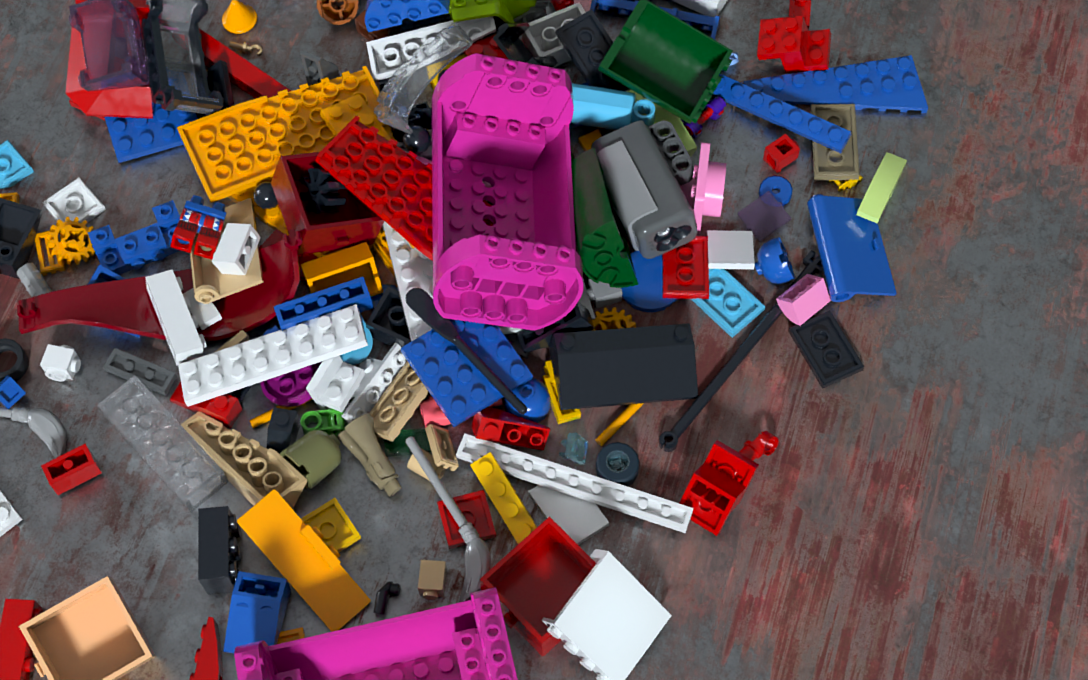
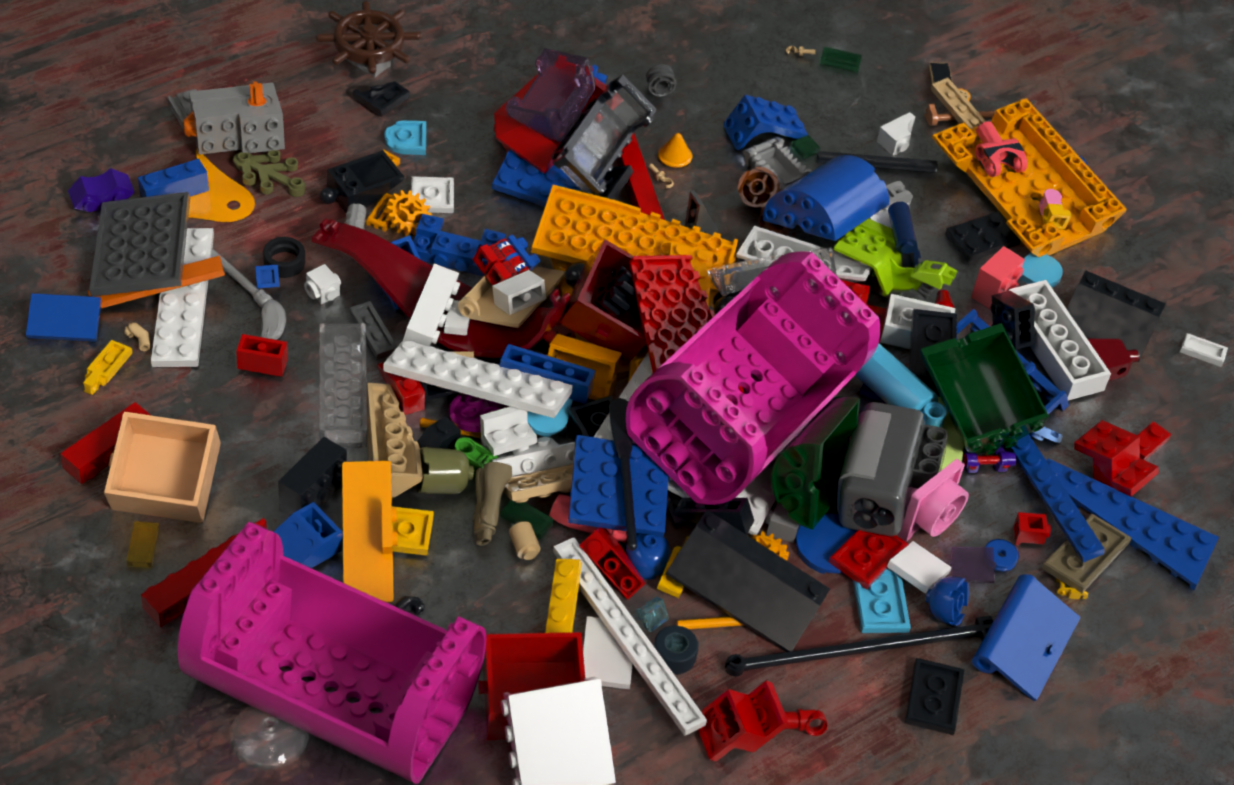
camera: 30 degrees right, 15 degrees down
light grey piece [405,436,491,603] -> none
tan brick [418,560,447,600] -> none
tan tile [425,424,459,471] -> none
red plate [437,490,496,549] -> none
black panel [493,23,558,68] -> none
bright pink brick [776,274,831,326] -> none
yellowish green slope [856,152,907,224] -> none

